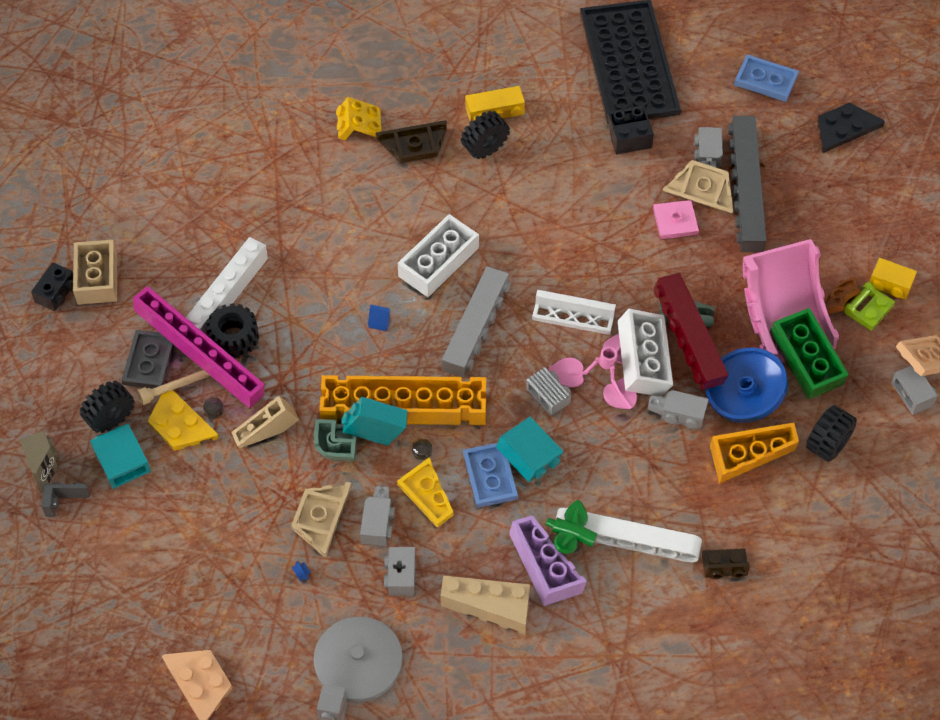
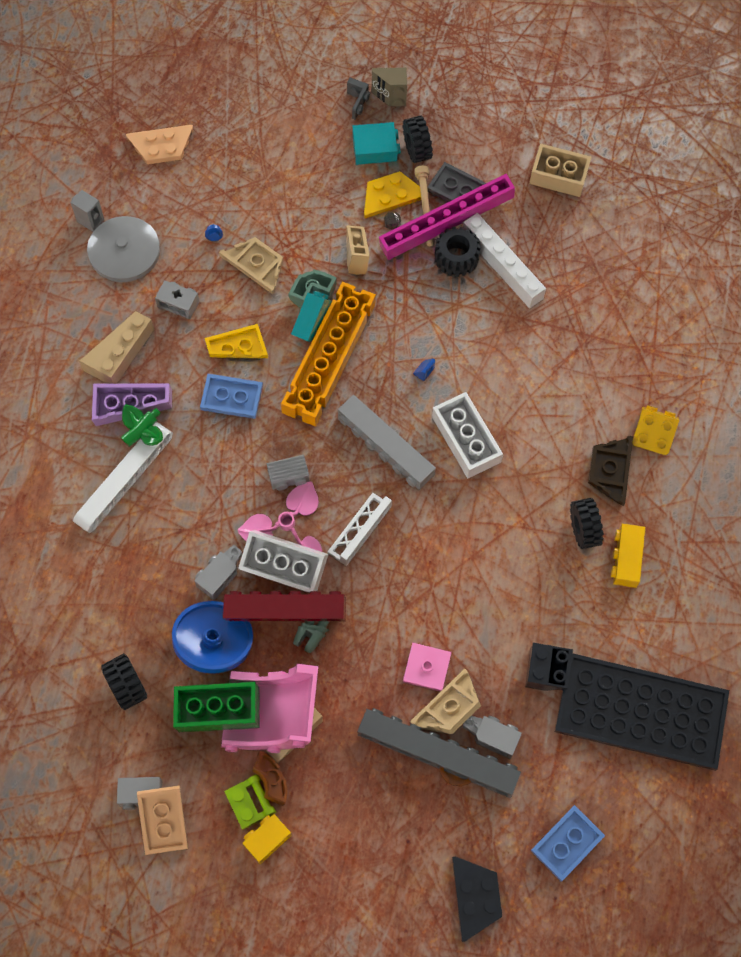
camera: 110 degrees right, 10 degrees up
black brick [31,262,73,311] -> none
light grey hinge [360,486,395,546] -> none
clear smoke tile [412,439,432,460] -> none
teal brick [496,416,564,482] -> none
dark brown bracket [702,549,750,579] -> none
light orange wedge [710,422,799,484] -> none

